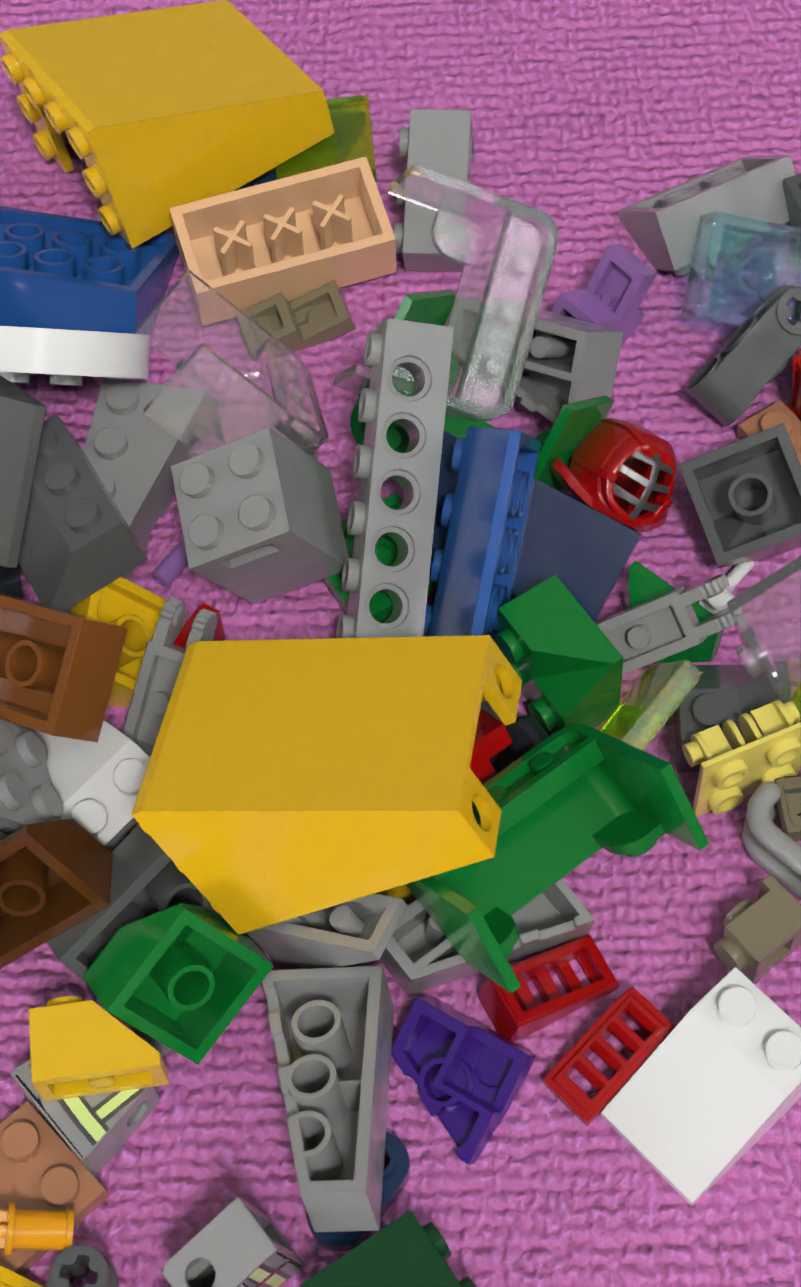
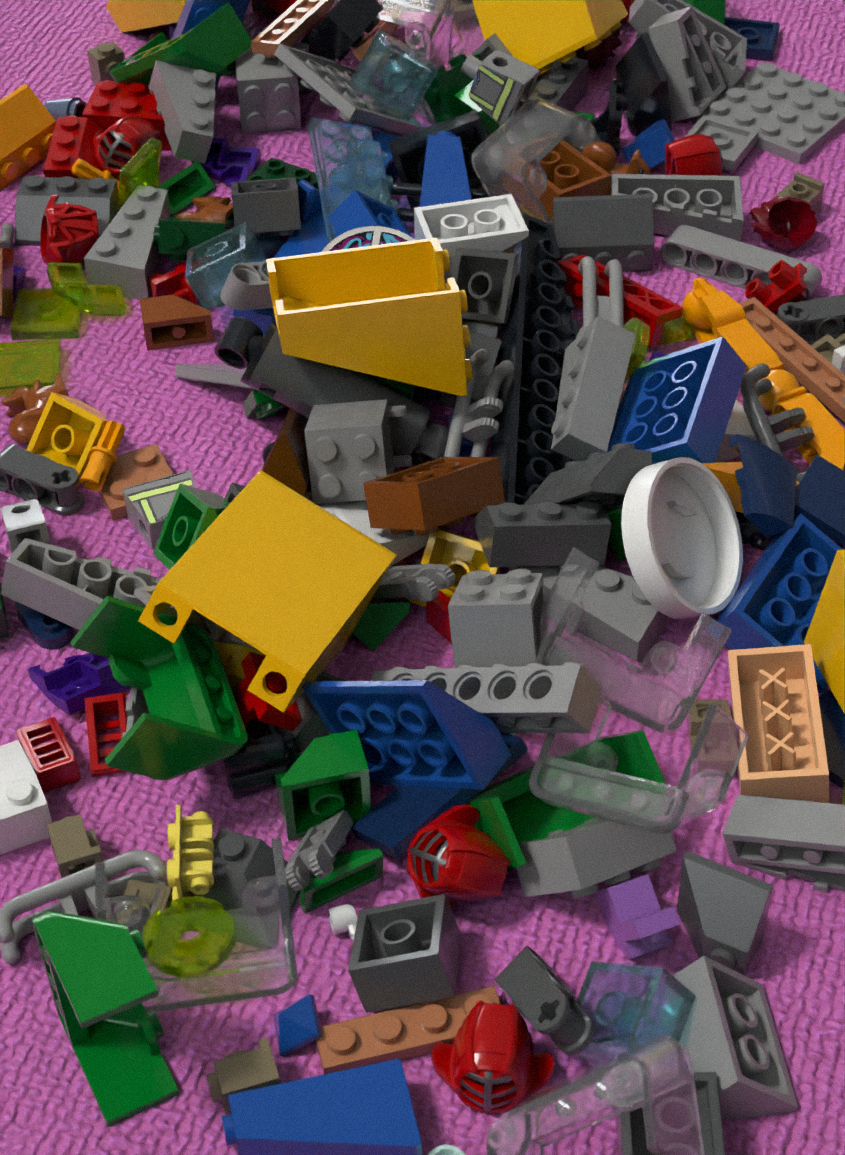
camera: 105 degrees right, 15 degrees down
yellow slope [28,996,170,1102] -> none
clear neon green tile [599,659,702,750] -> none
none -> dark grey slope [676,851,773,975]

